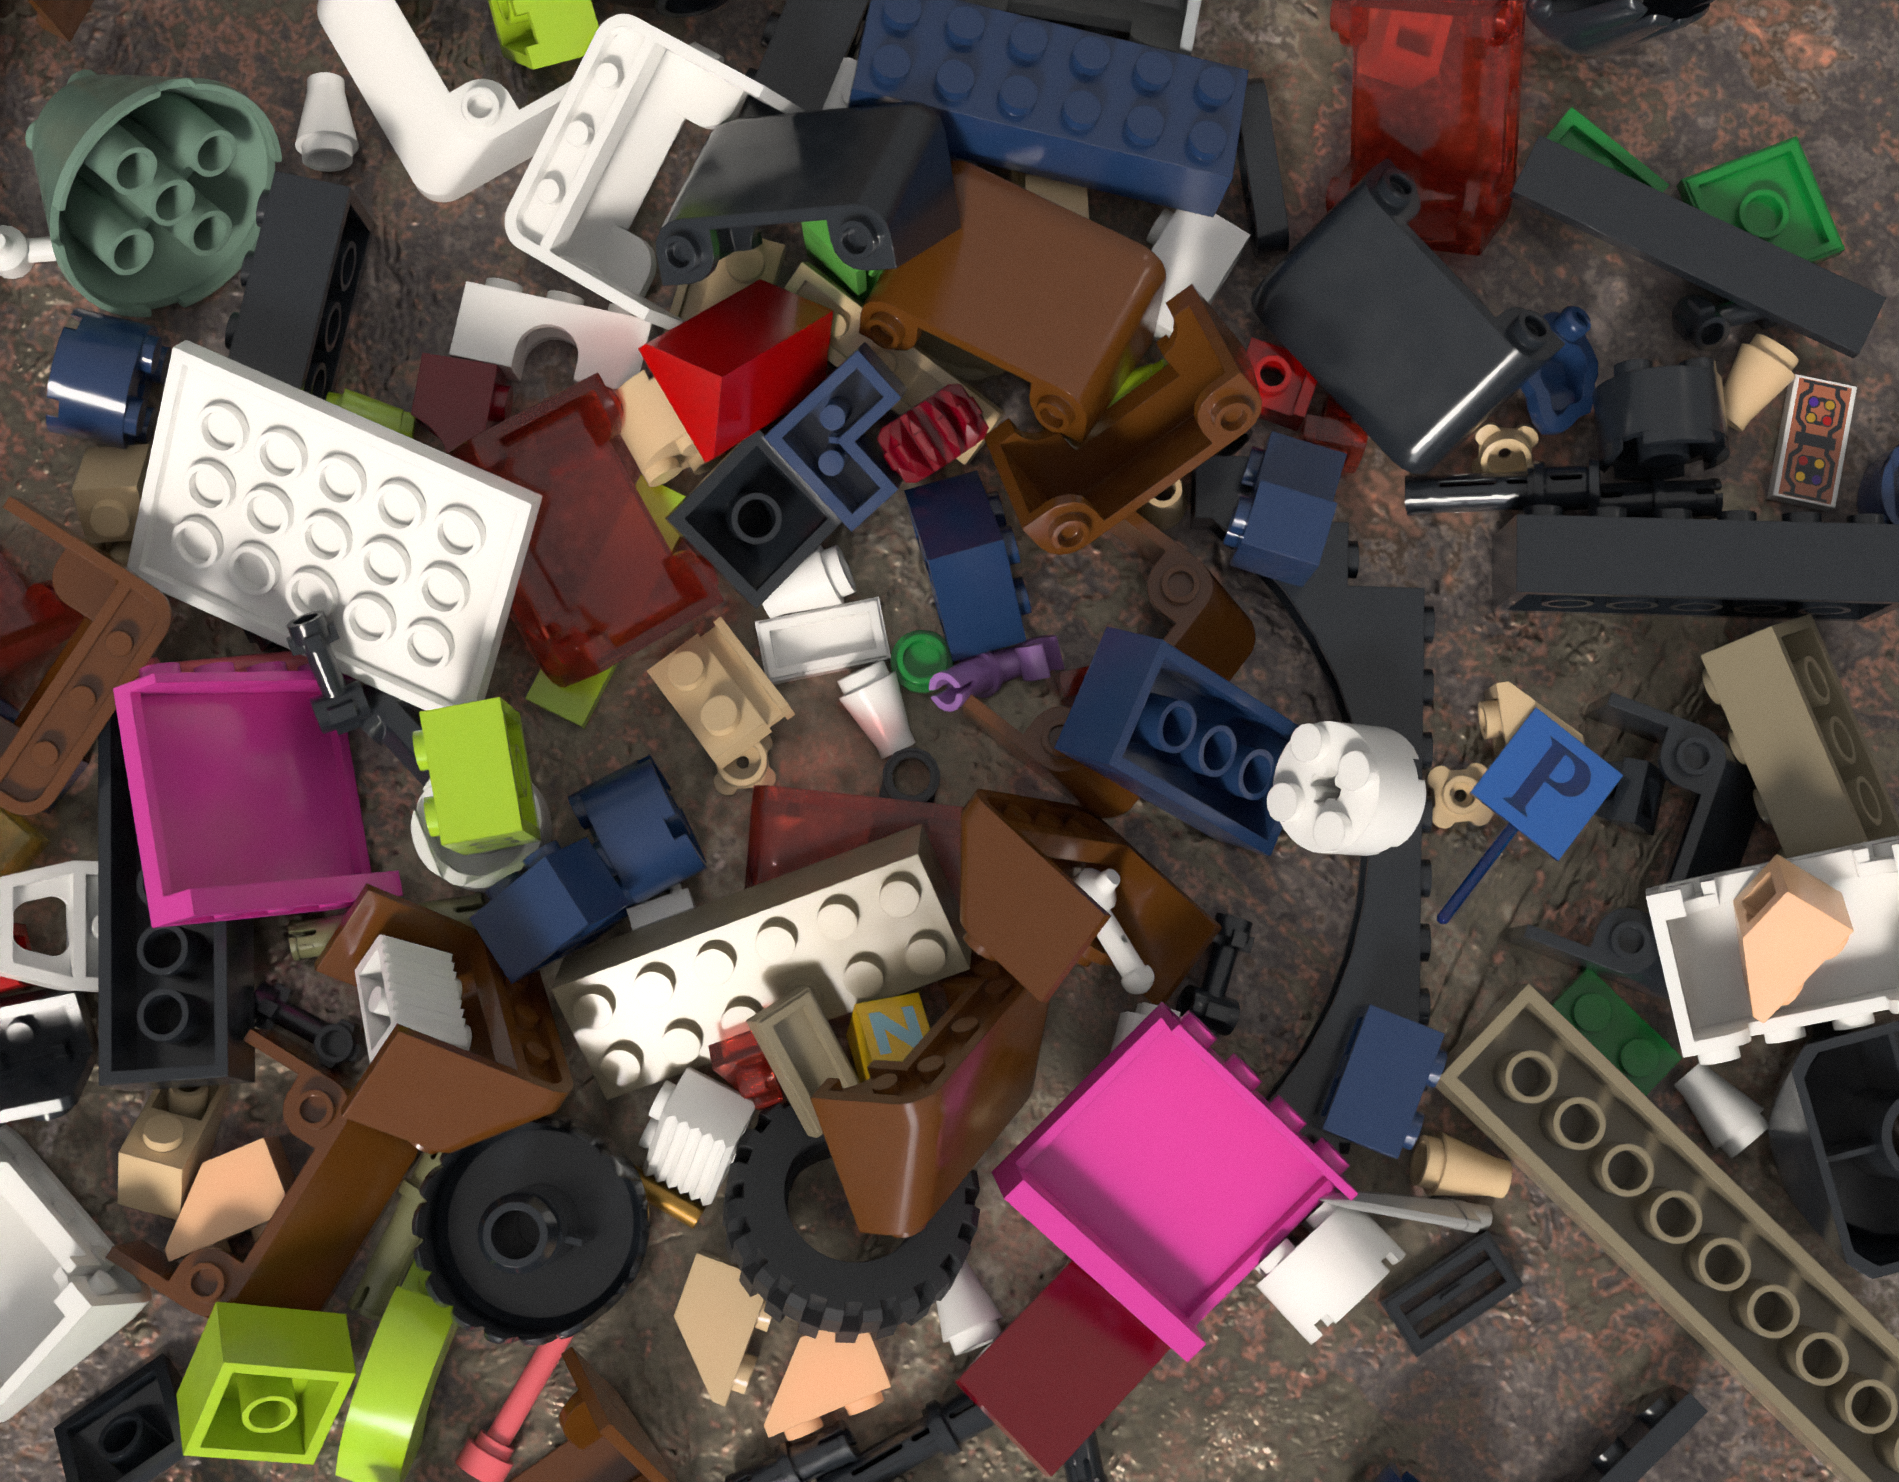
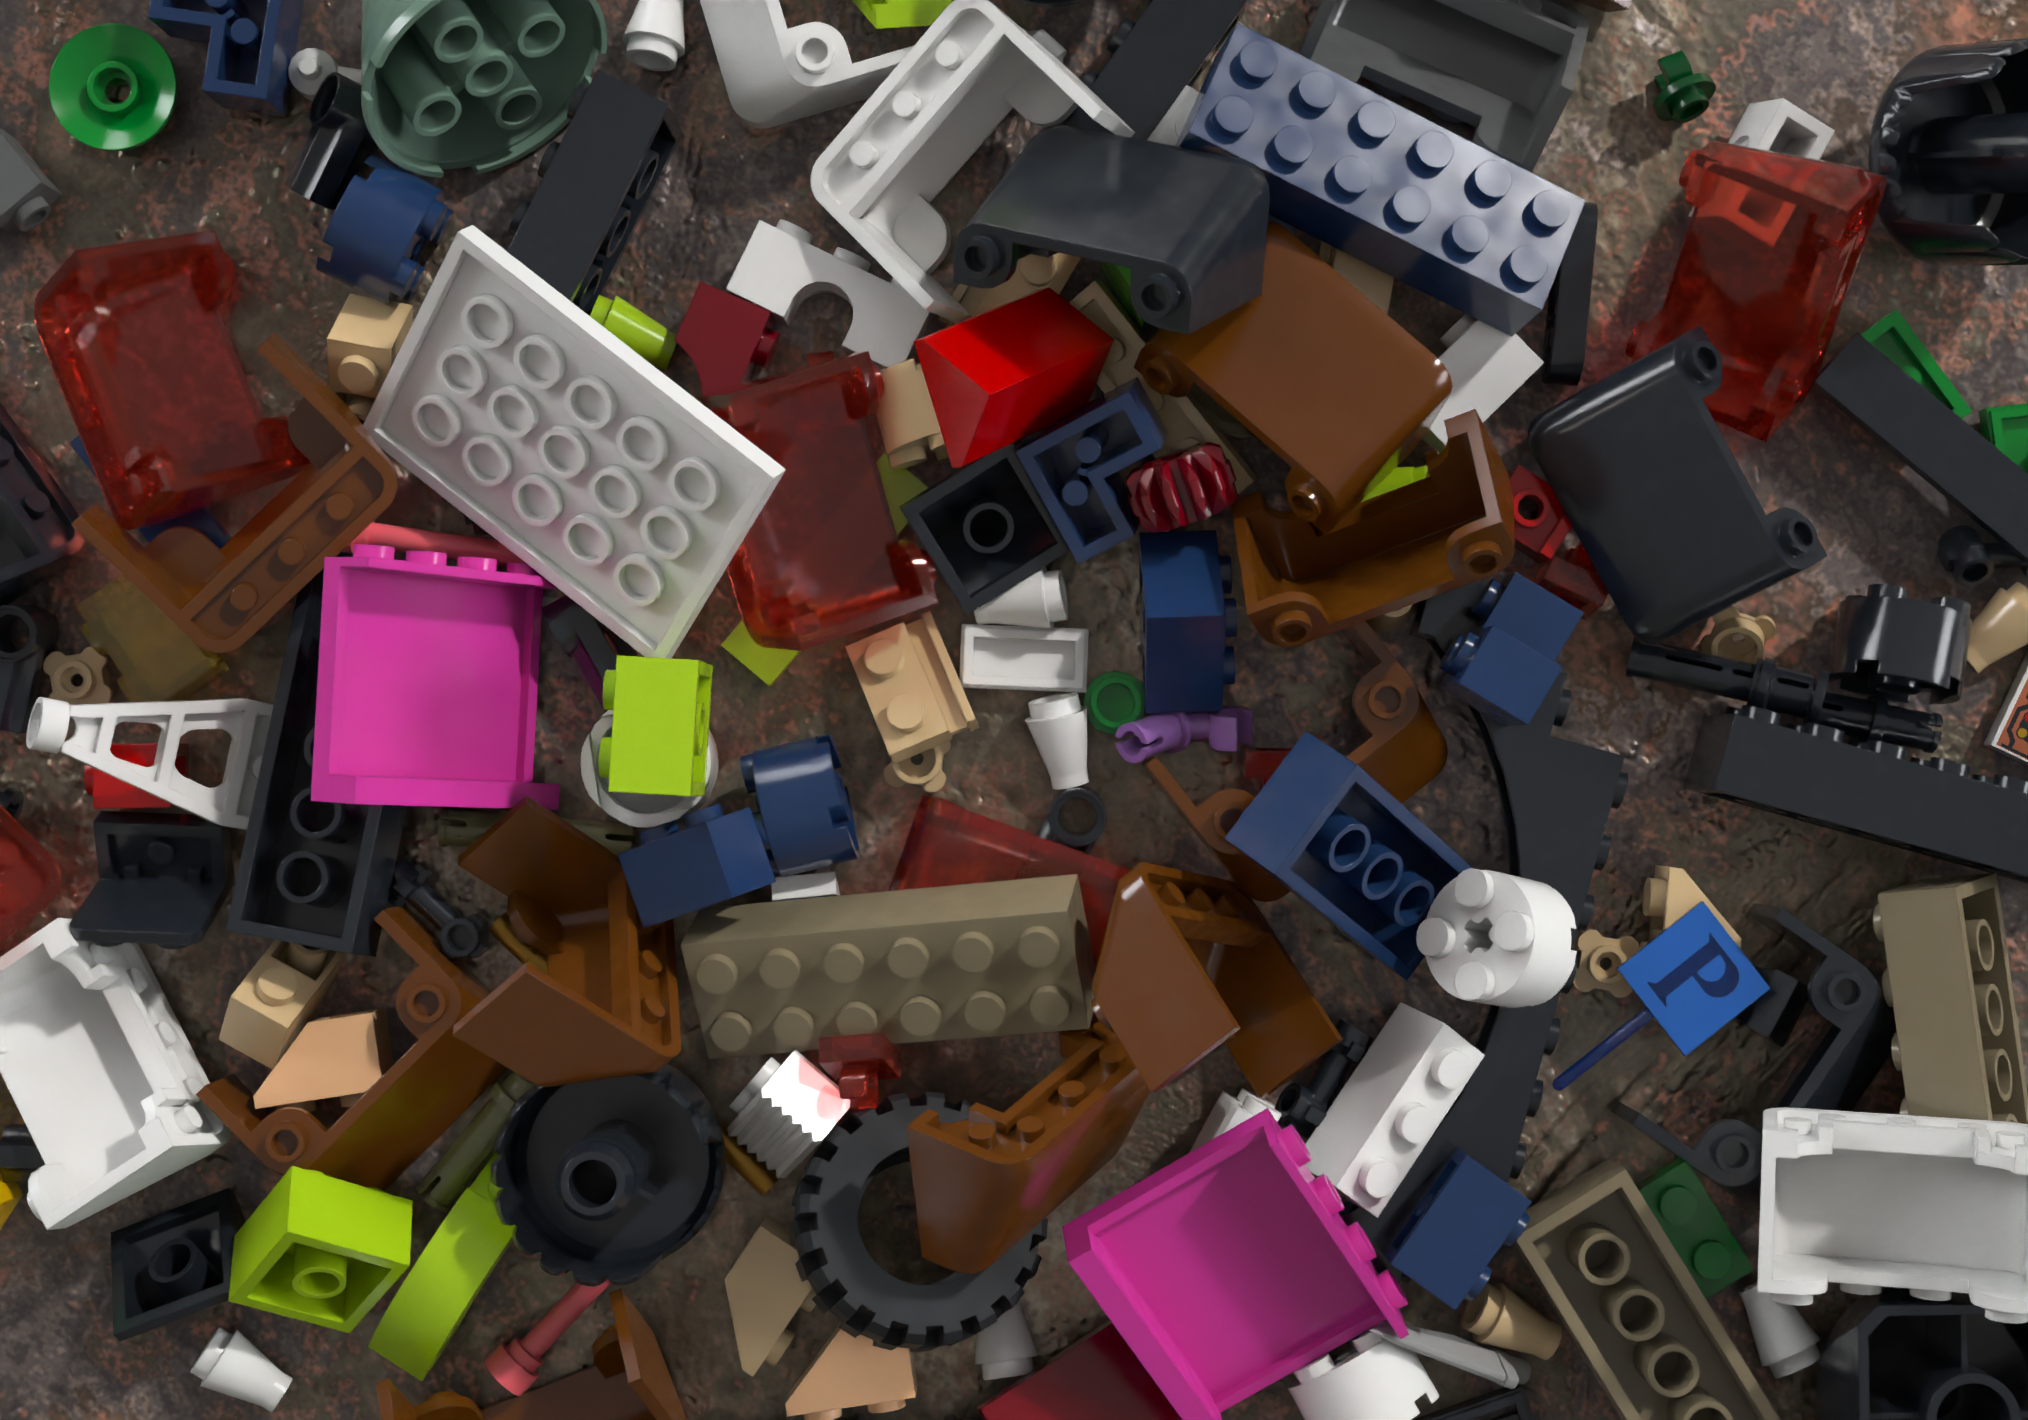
camera: 15 degrees right, 5 degrees up
black bar [286,611,373,735] -> none
white brick [355,935,472,1063] -> none
dark tan tile [746,986,860,1138] -> none
yellow brick [846,992,930,1083] -> none
white piece [1072,868,1154,994] -> none
dark blue arm [1521,306,1598,435] -> none
light nougat slope [1733,854,1854,1023] -> none
none -> black piece [284,72,379,211]
none -> white brick [1305,1002,1485,1218]

